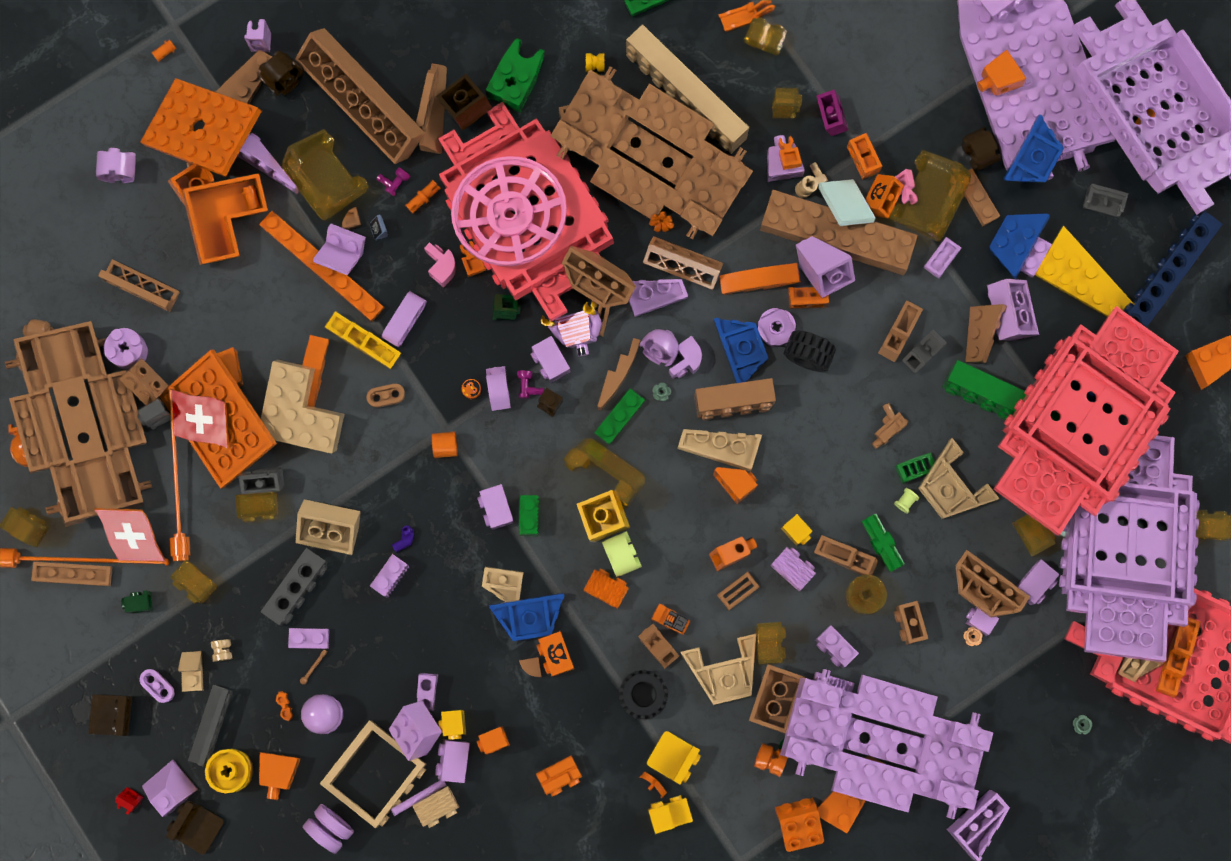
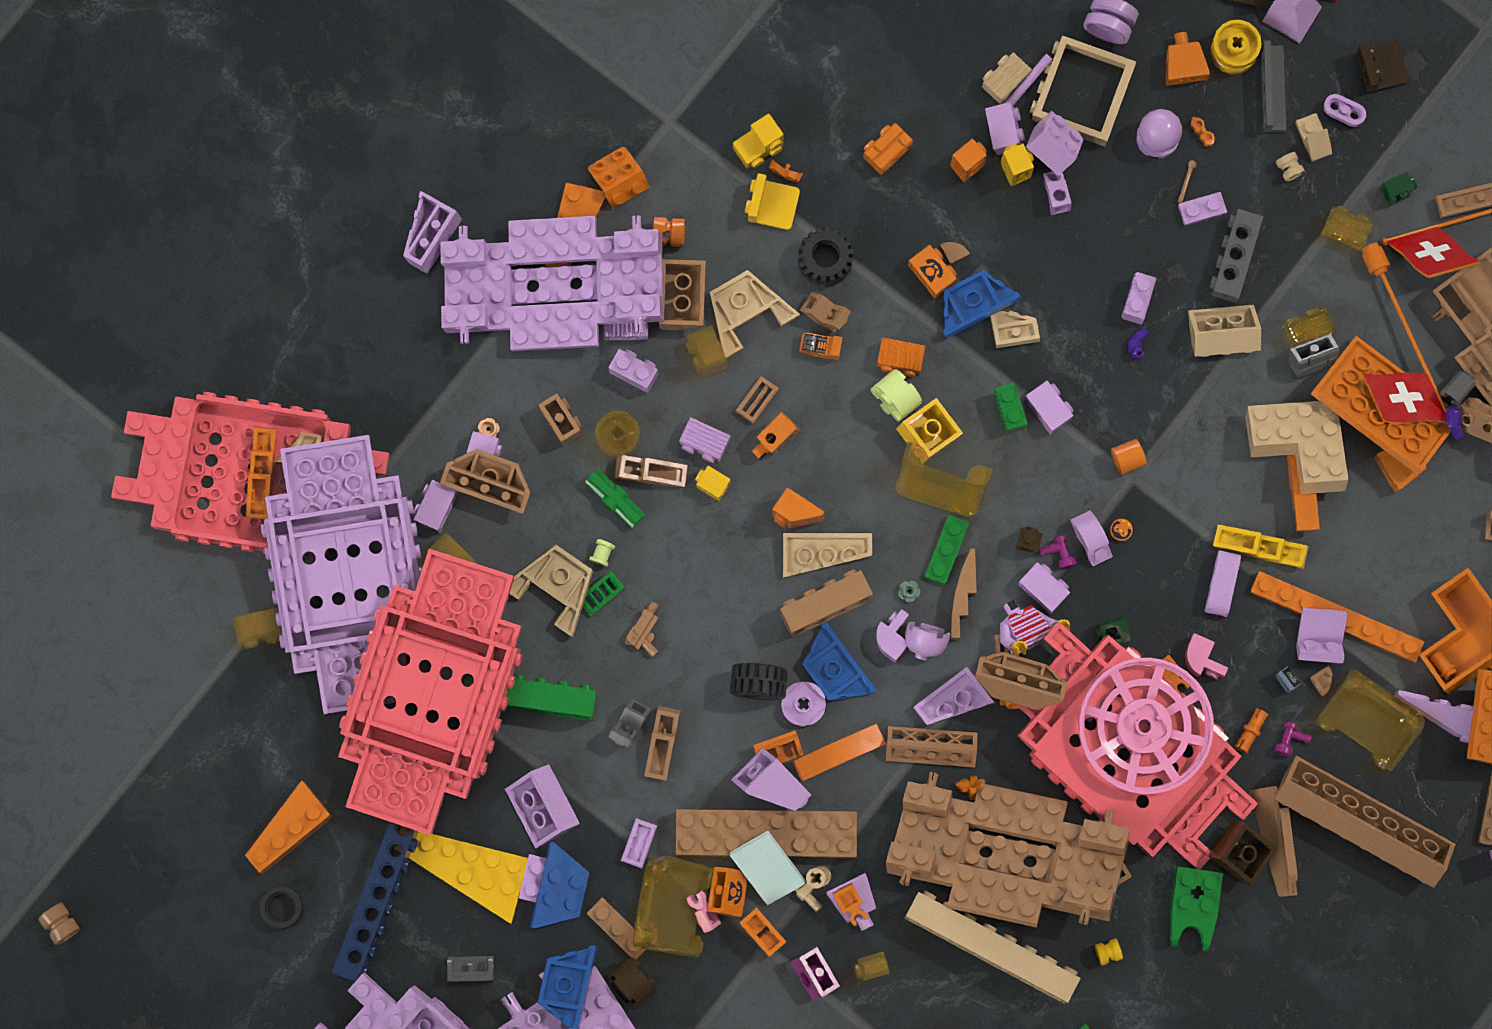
camera: 165 degrees right, 0 degrees up
dark brown brick [259,50,303,96] -> none
medium nougat plate [367,384,405,408] -> none
medium nougat wing [965,304,1007,364] -> none
sand green plate [1073,715,1092,734] -> none
none -> dark purple arm [1446,406,1464,440]

